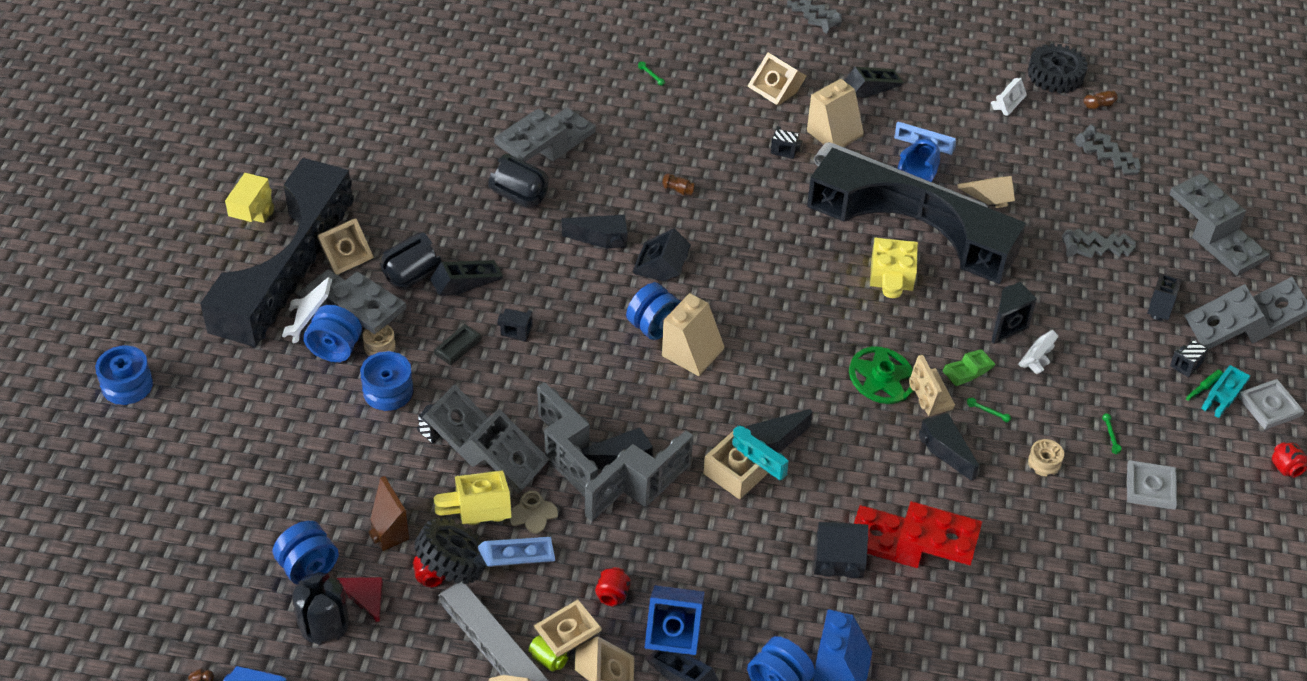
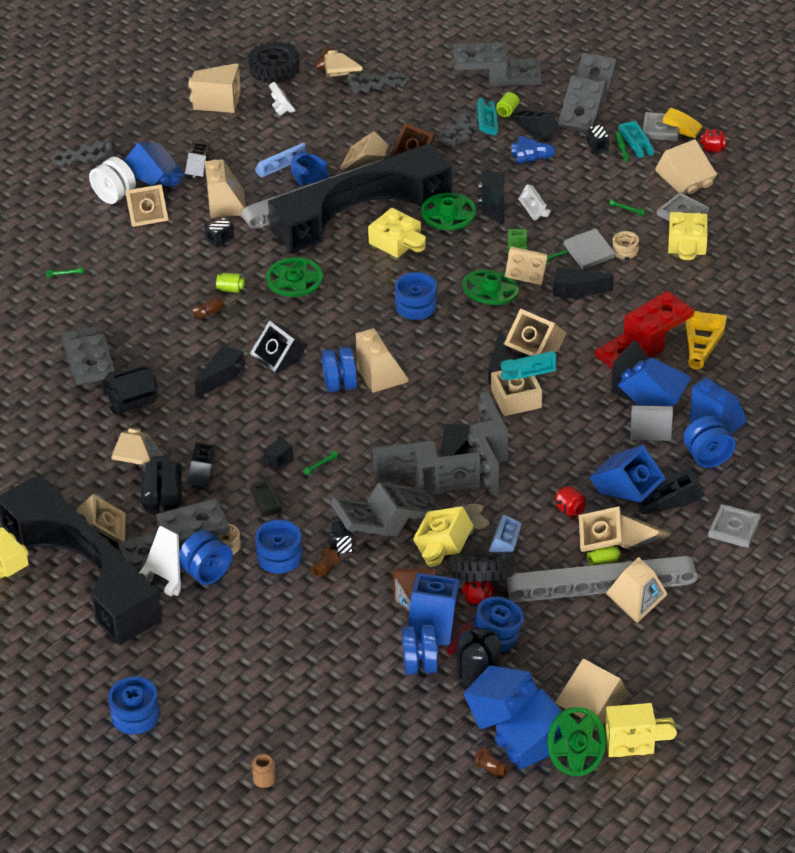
camera: 55 degrees left, 5 degrees down
none -> white wheel [89,157,136,204]
none -> tan slope [112,428,163,465]
none -> blue slope [124,142,185,186]
none -> tan slope [189,64,241,113]
none -> lime brick [216,273,245,293]
none -> medium nougat brick [252,754,276,788]
none -> green wheel [266,257,323,297]
none -> green hinge [304,451,338,475]
none -> reddish brown arm [311,547,340,577]
none -> tan slope [324,50,362,77]
none -> reddish brown slope [391,123,435,156]
none -> blue wheel [395,272,437,320]
none -> blue slope [408,573,460,646]
none -> green wheel [421,193,476,230]
none -> blue slope [463,666,538,729]
none -> blue wheel [472,597,524,652]
none -> teal hinge [477,97,498,136]
none -> lime brick [496,92,520,117]
none -> tan slope [504,309,566,356]
none -> blue rock [512,136,555,164]
none -> light grey tile [563,228,615,270]
none -> blue slope [618,357,691,406]
none -> light grey tile [630,406,673,441]
none -> tan slope [655,139,717,194]
none -> yellow slope [663,108,702,138]
none -> light yellow brick [668,212,707,260]
none -> yellow plate [685,311,727,370]

